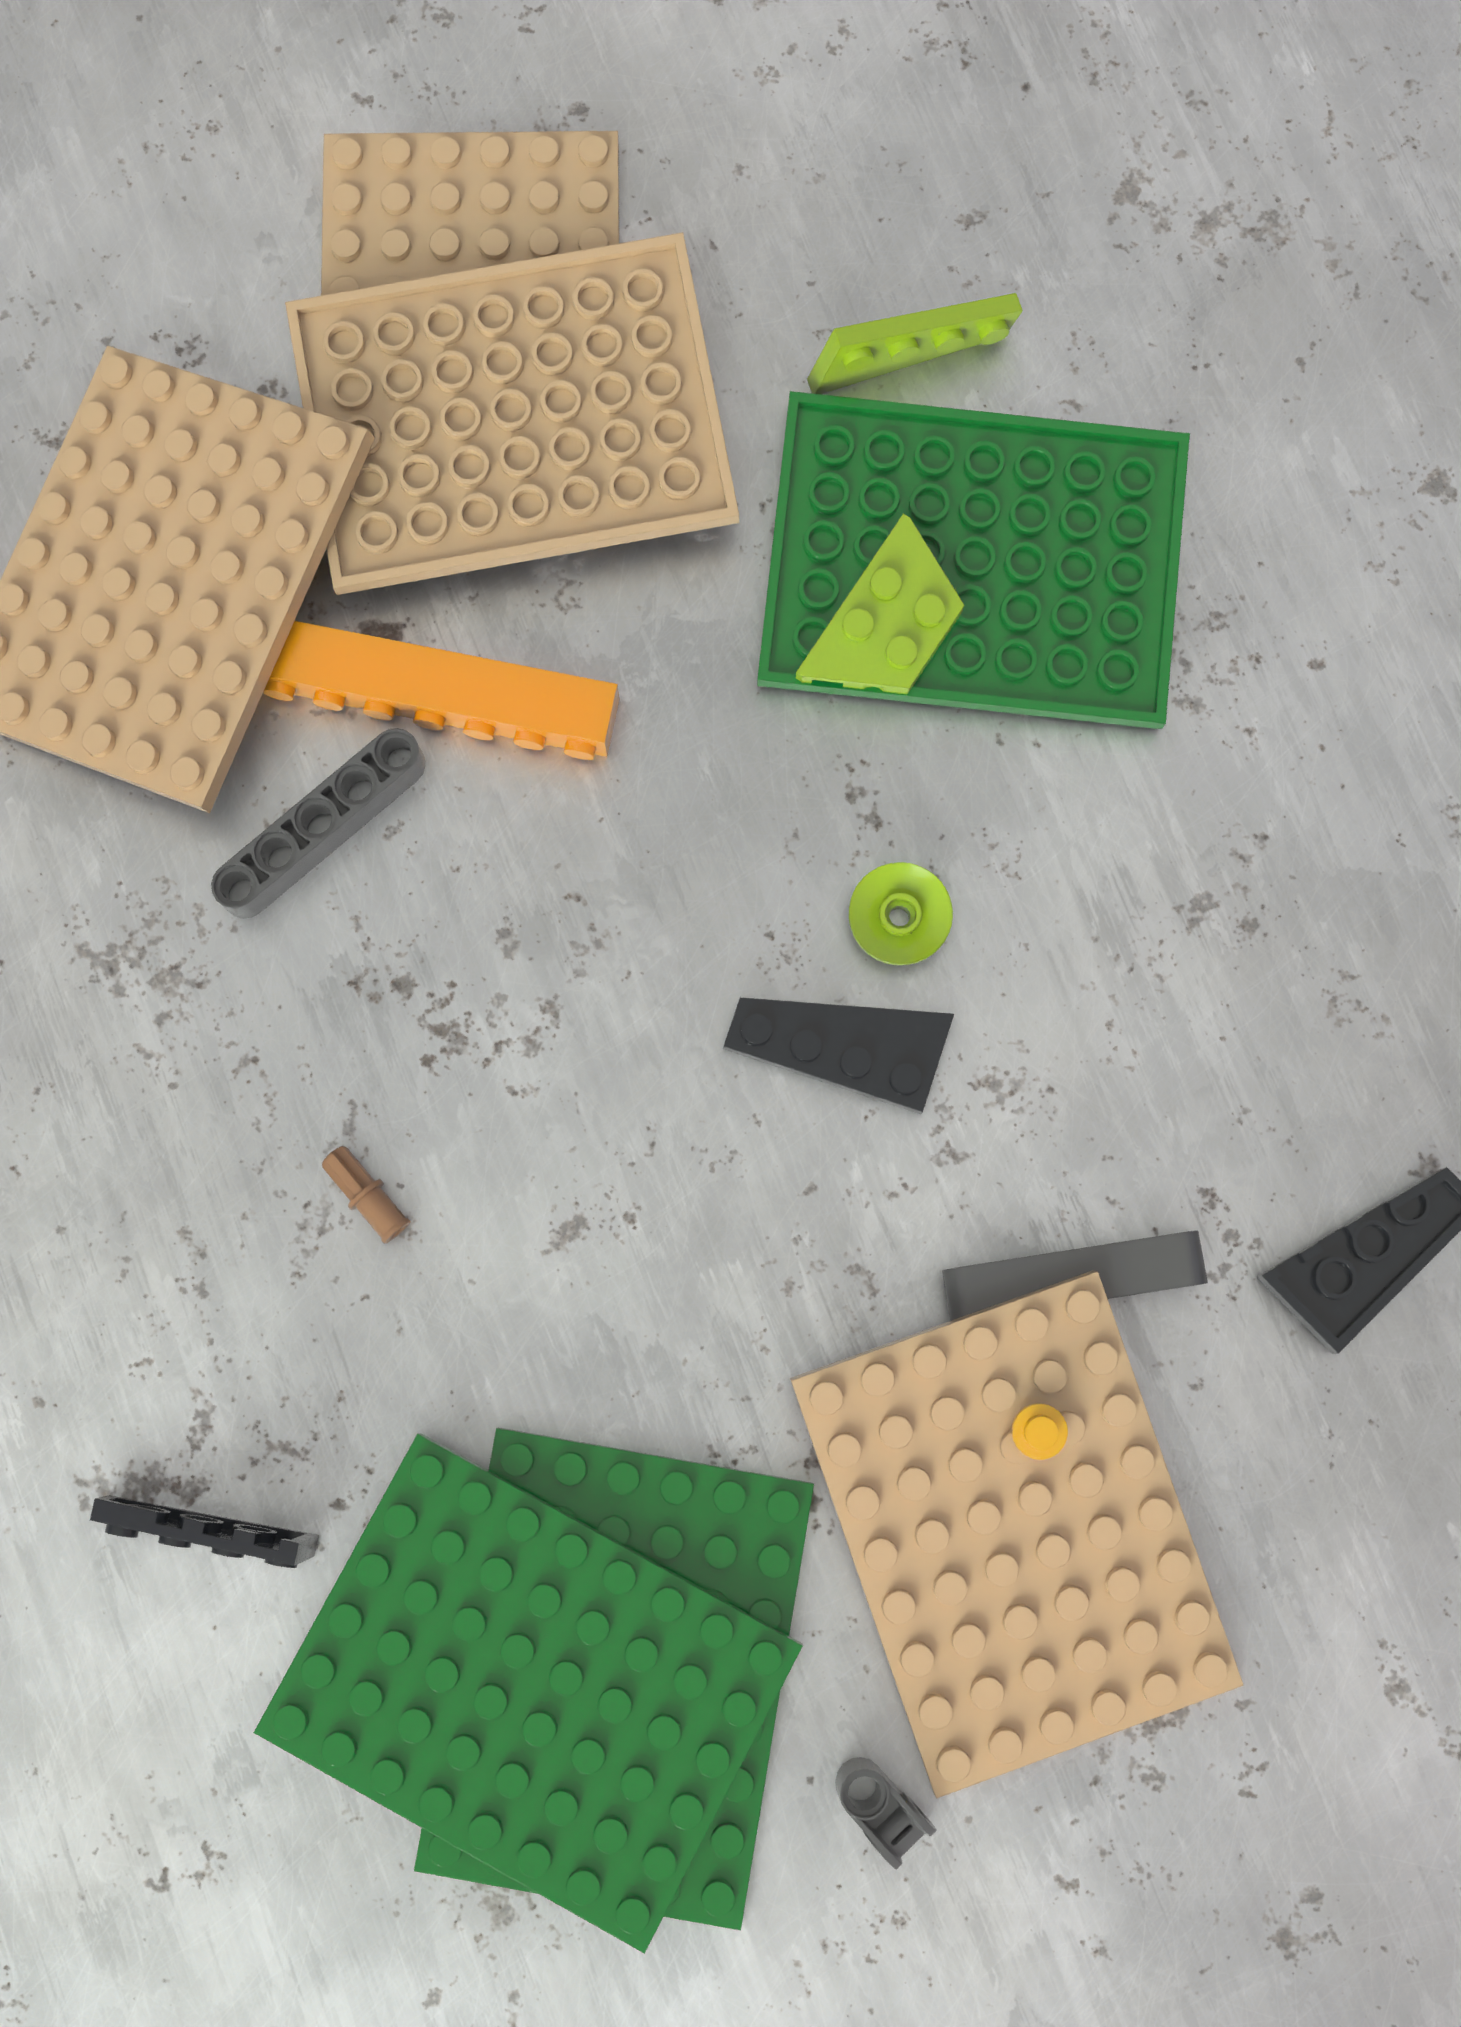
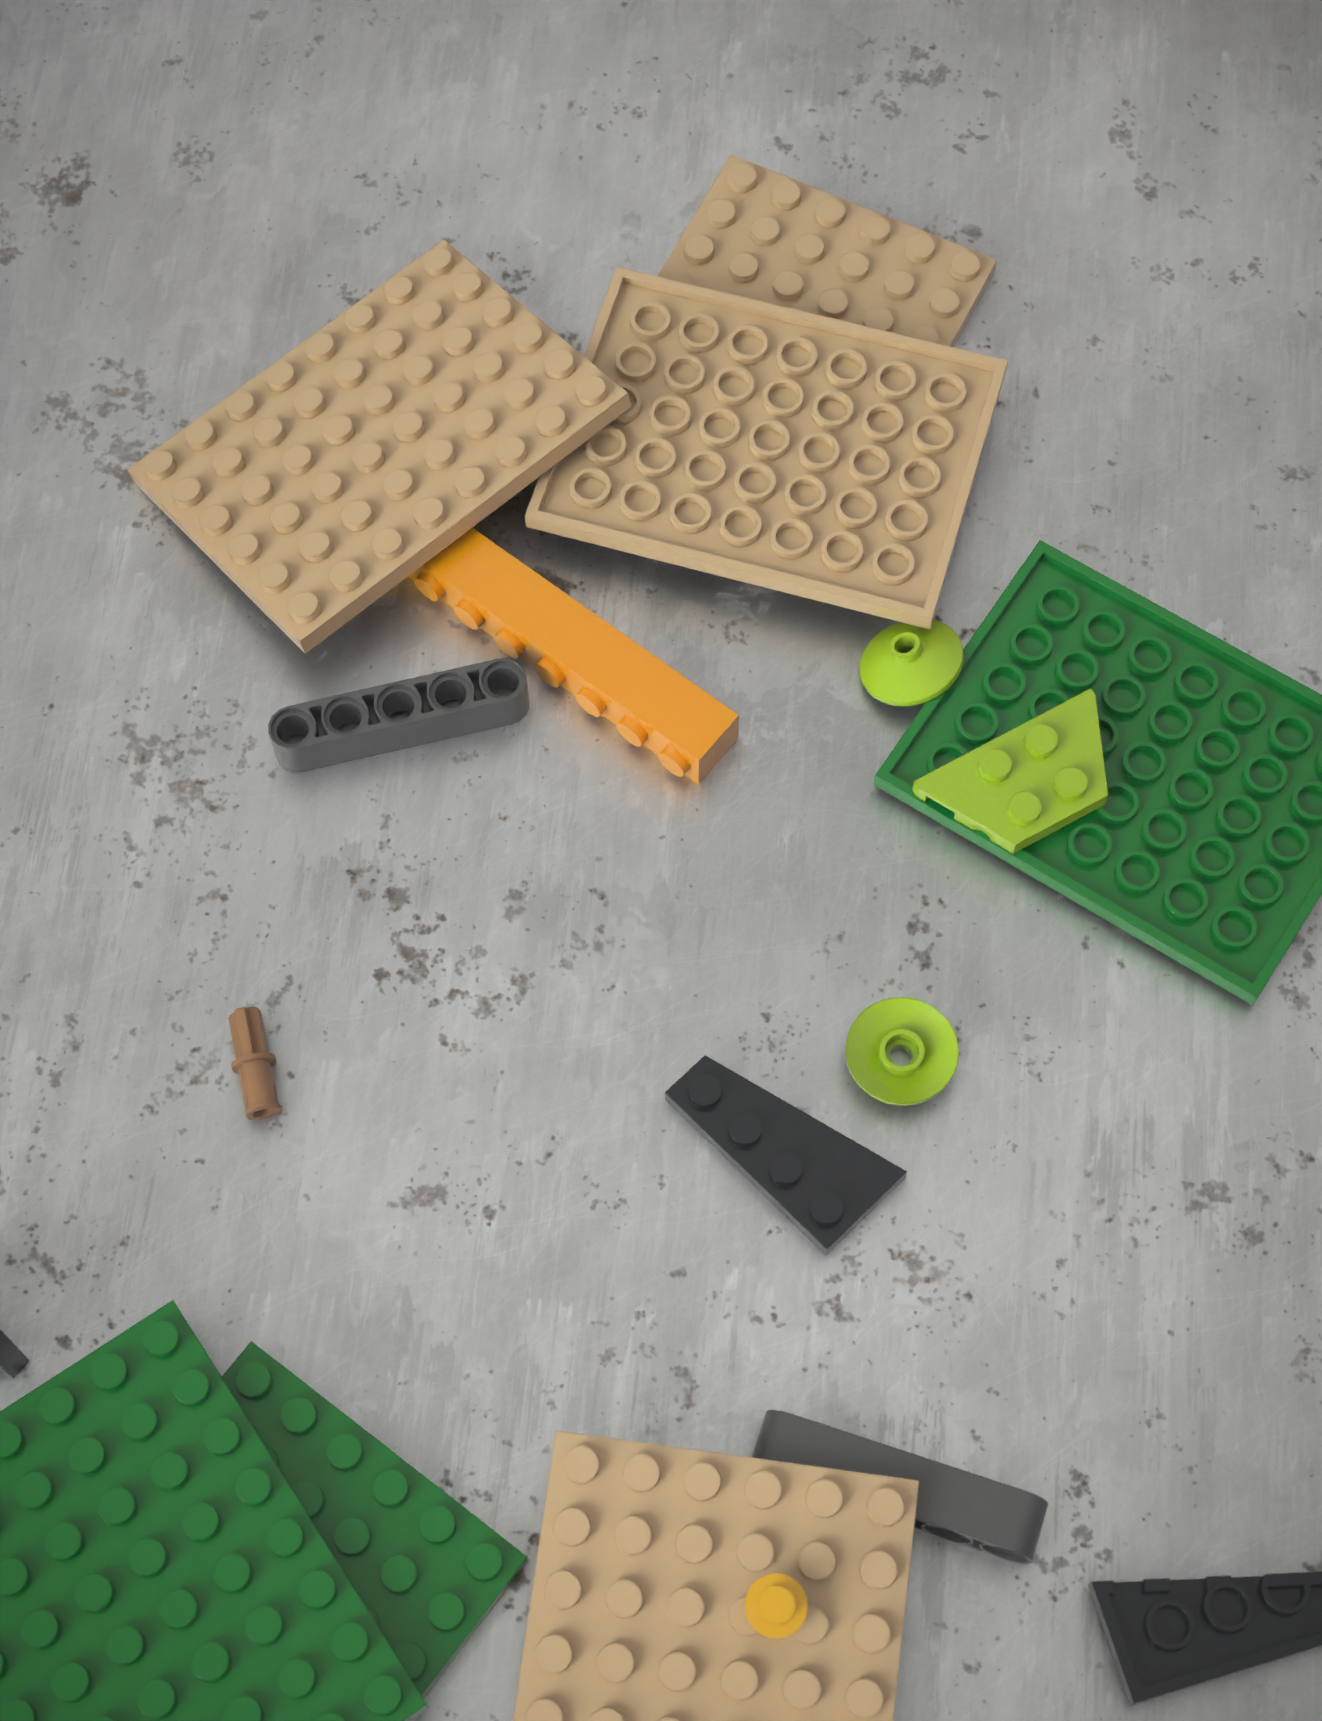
camera: 30 degrees right, 15 degrees down
lime wing [807,293,1023,394] -> none
none -> lime dish [859,620,964,706]

